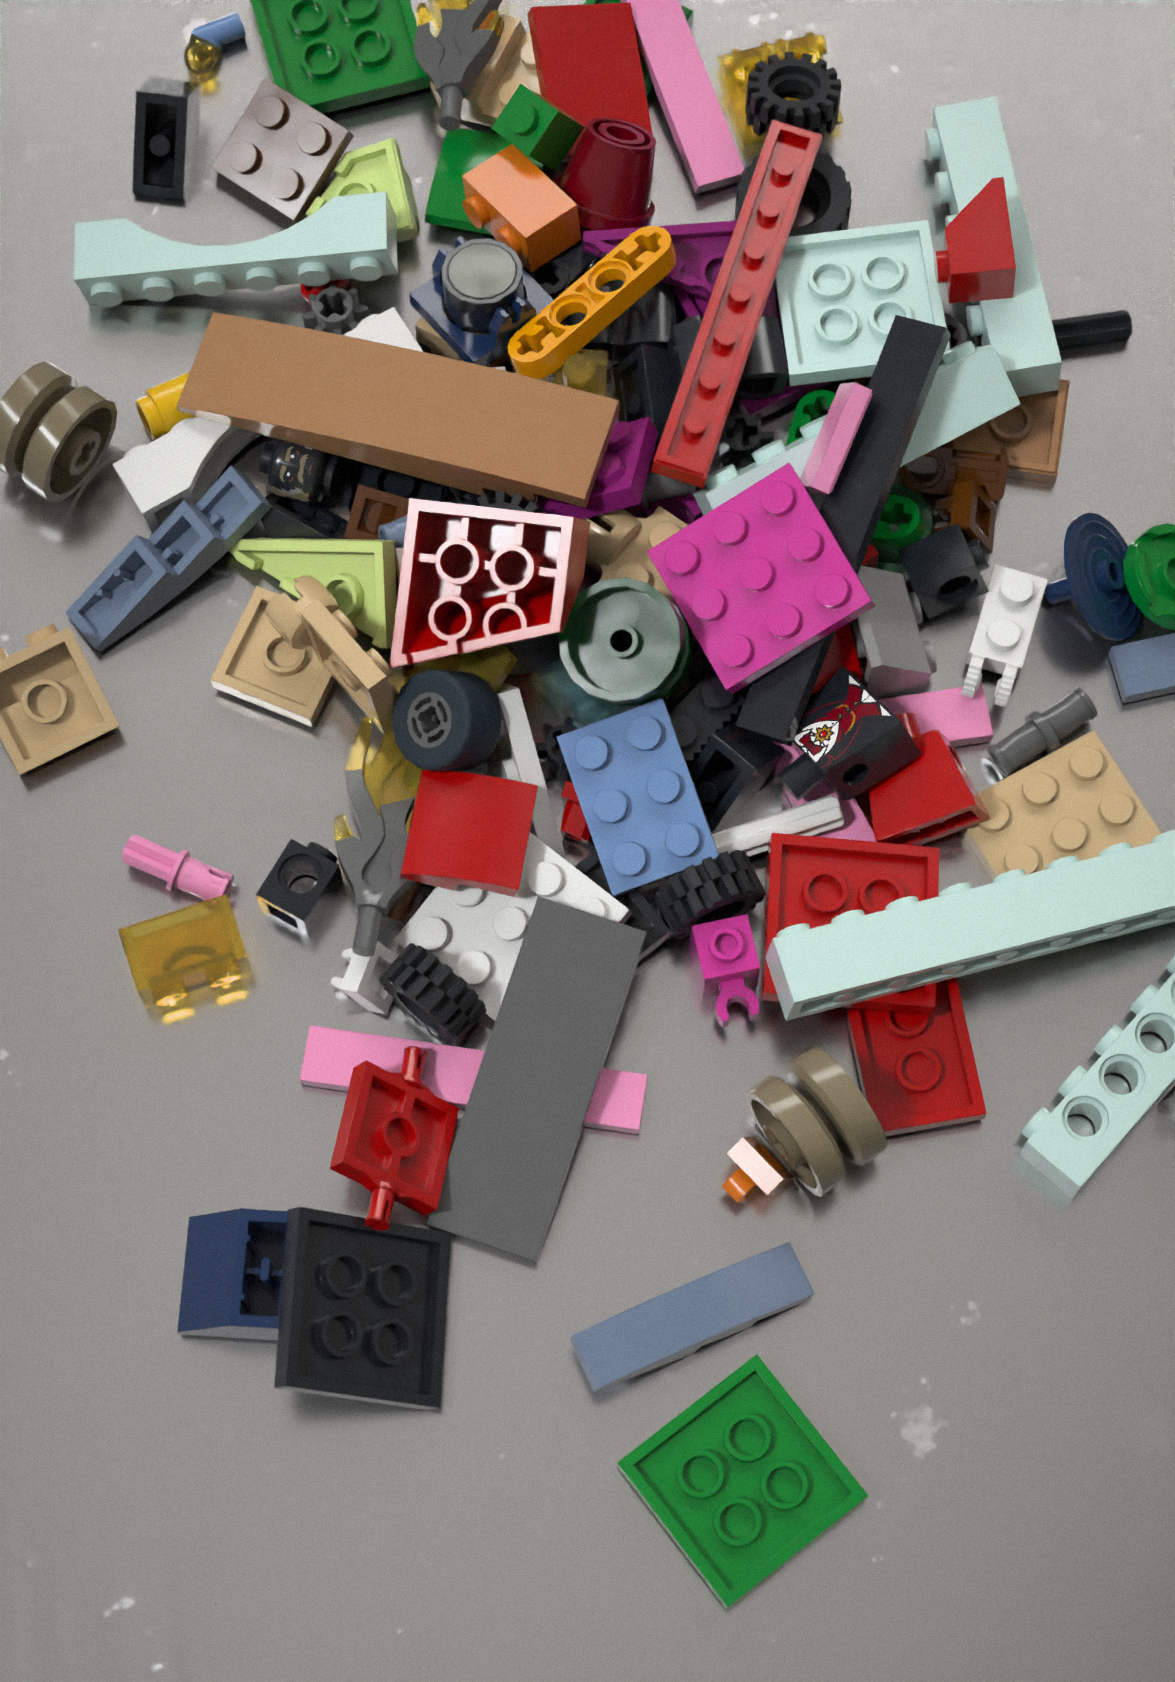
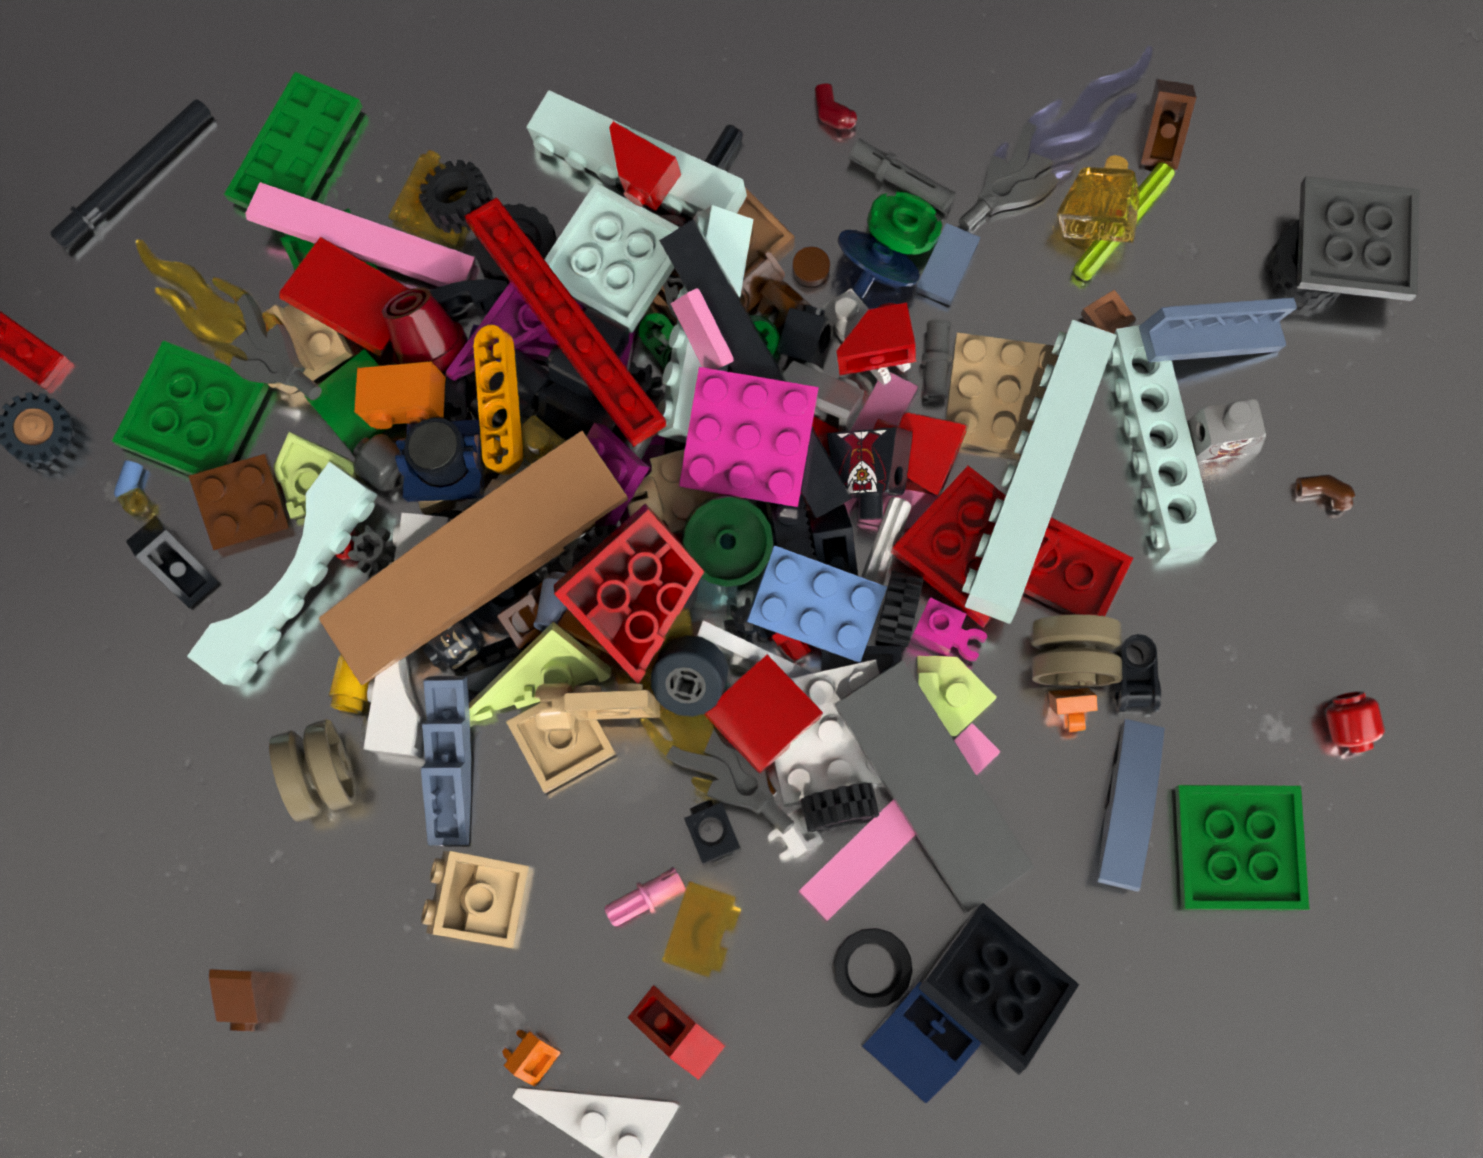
camera: 50 degrees left, 5 degrees up
red plate [329,1046,459,1231] -> none
green brick [491,83,585,171] -> none
none -> dark grey head [353,434,404,492]
none -> black slope [430,279,508,317]
none -> red slope [627,985,725,1080]
none -> reddish brown tile [792,246,830,287]
none -> black tyre [833,928,913,1009]
none -> red slope [836,303,916,376]
none -> yellowish green plate [916,656,997,738]
none -> black piece [1113,634,1161,713]
none -> red head [1325,691,1385,753]

